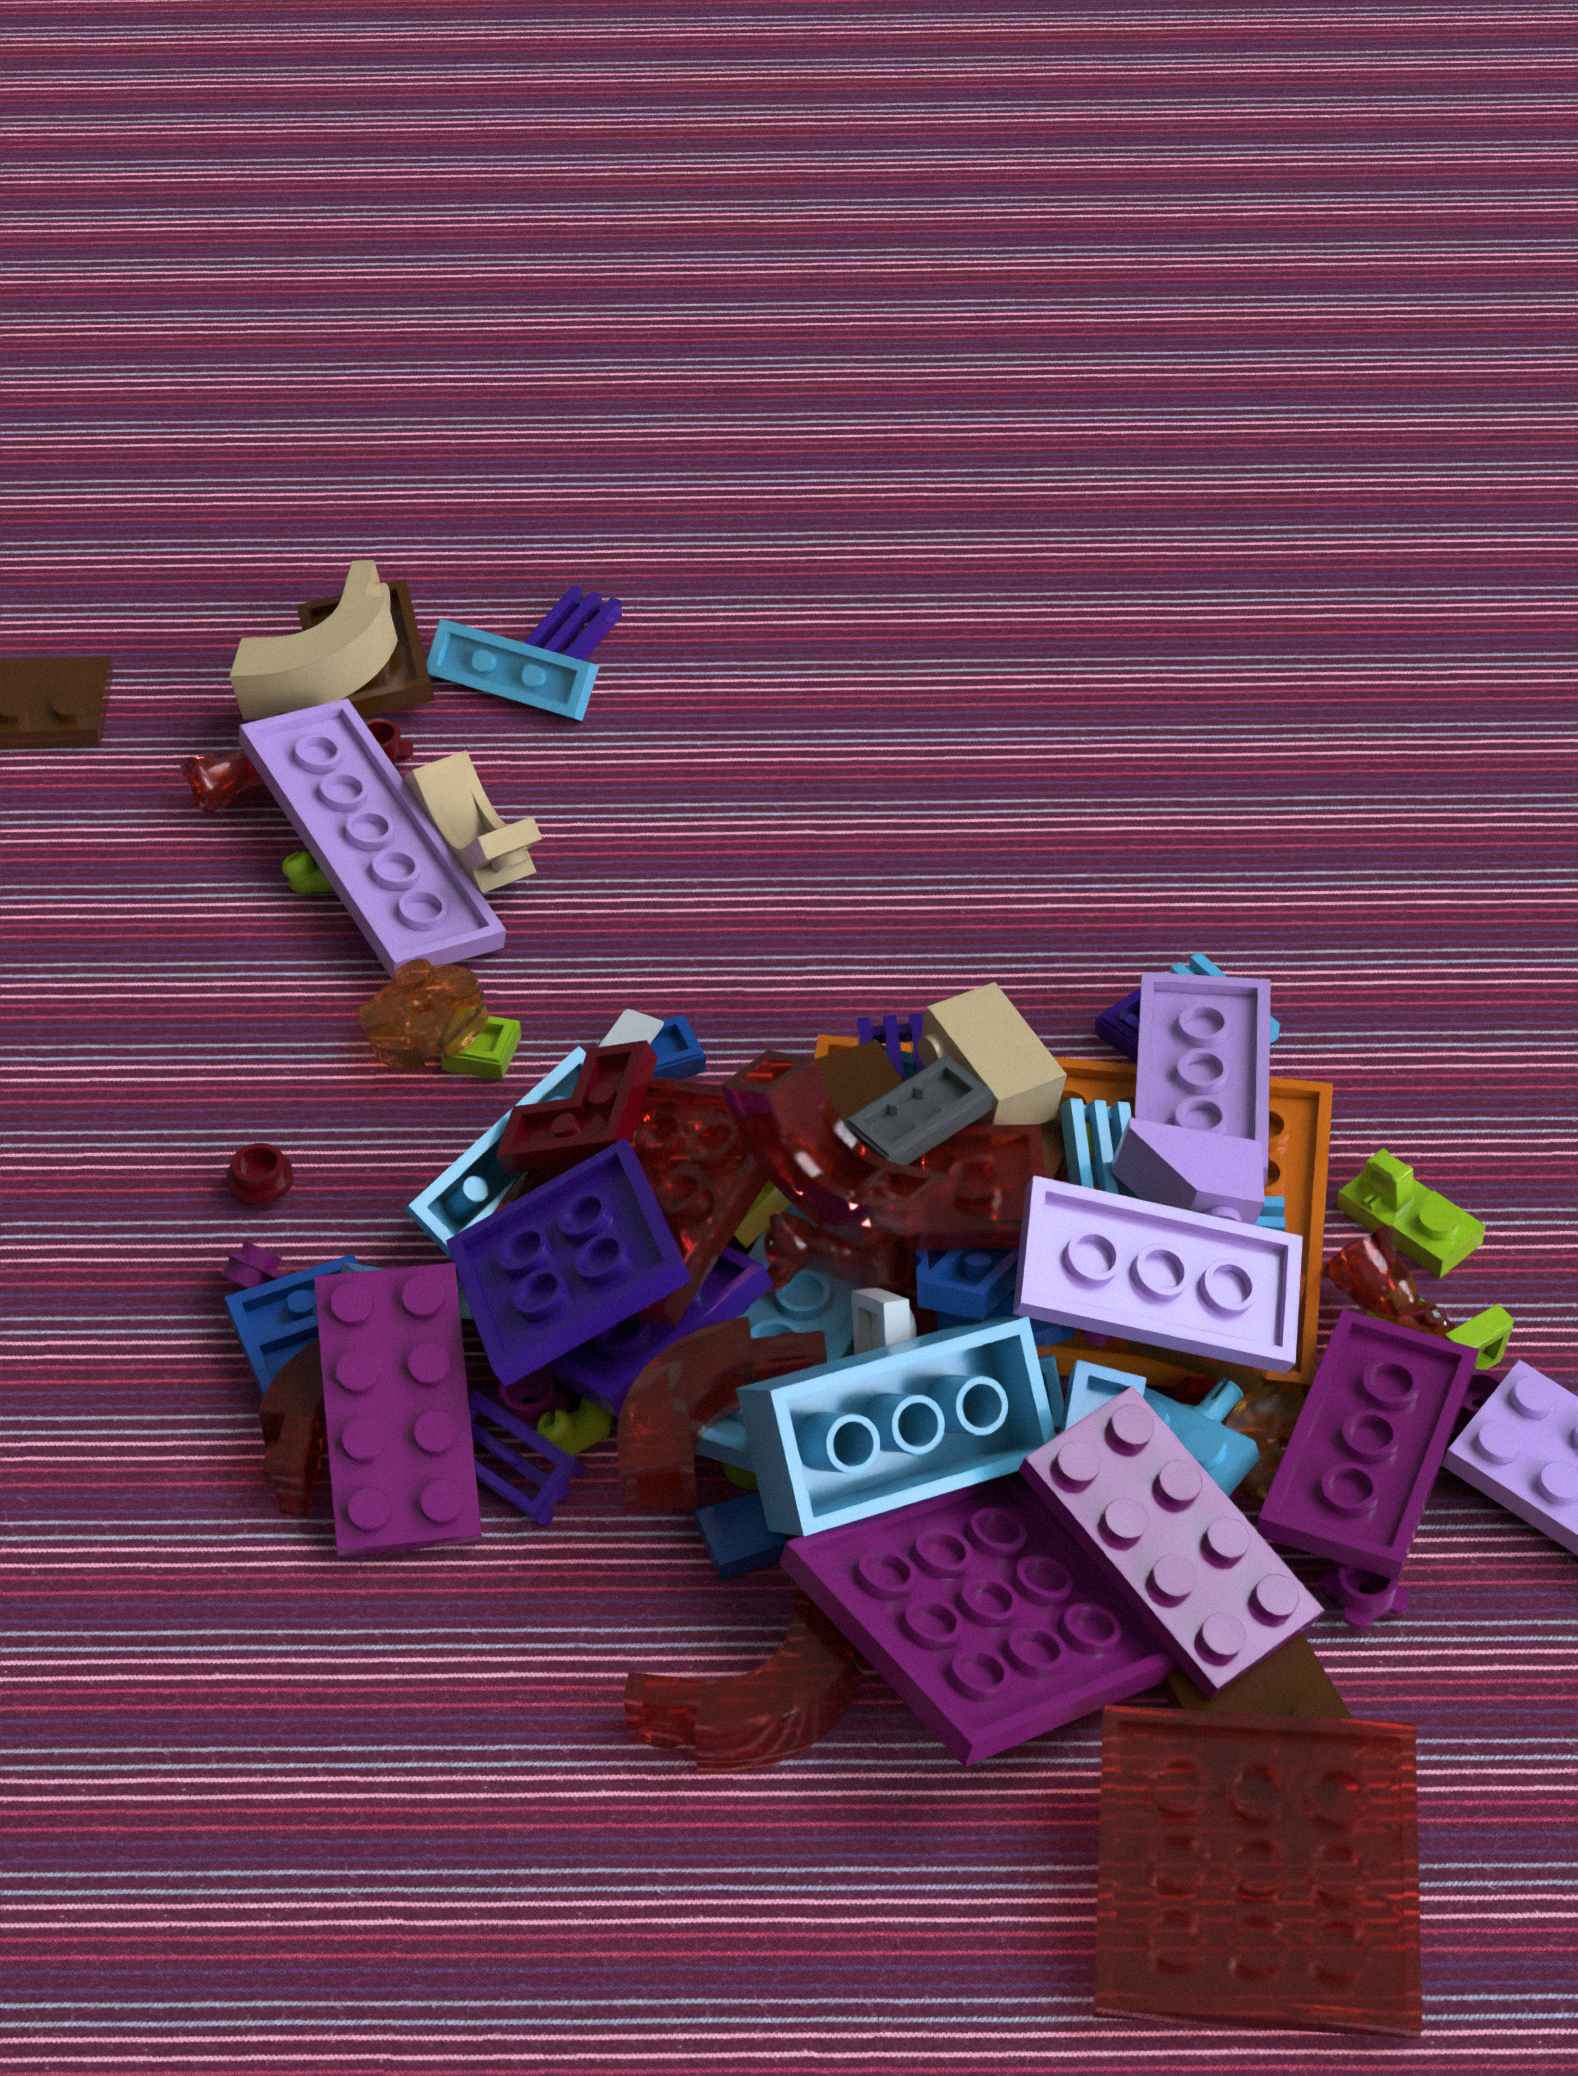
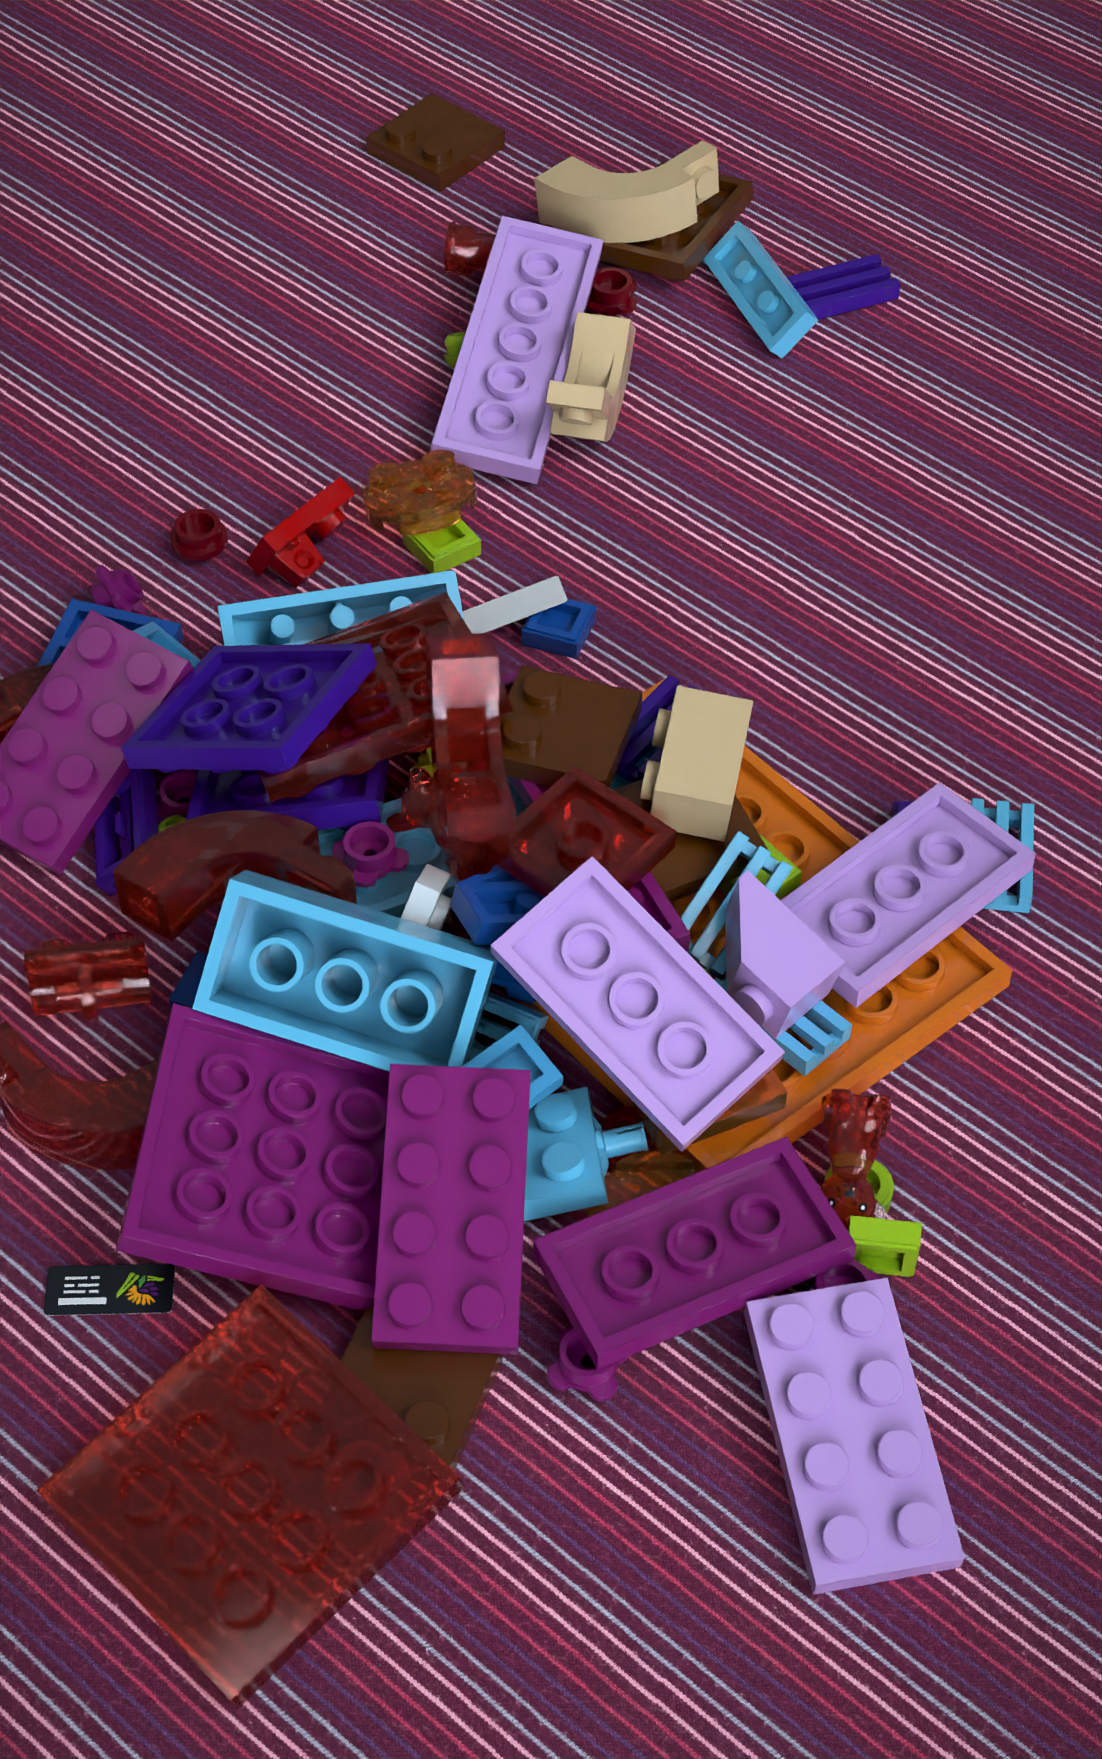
camera: 40 degrees right, 5 degrees up
dark red plate [495,1040,658,1174] -> none
dark grey plate [843,1054,993,1177] -> none
lime hinge [1336,1148,1486,1279] -> none
none -> clear red hips [24,931,152,1021]
none -> black sticker [44,1264,175,1316]
none -> red hinge [246,477,356,587]
none -> magenta plate [332,821,409,888]

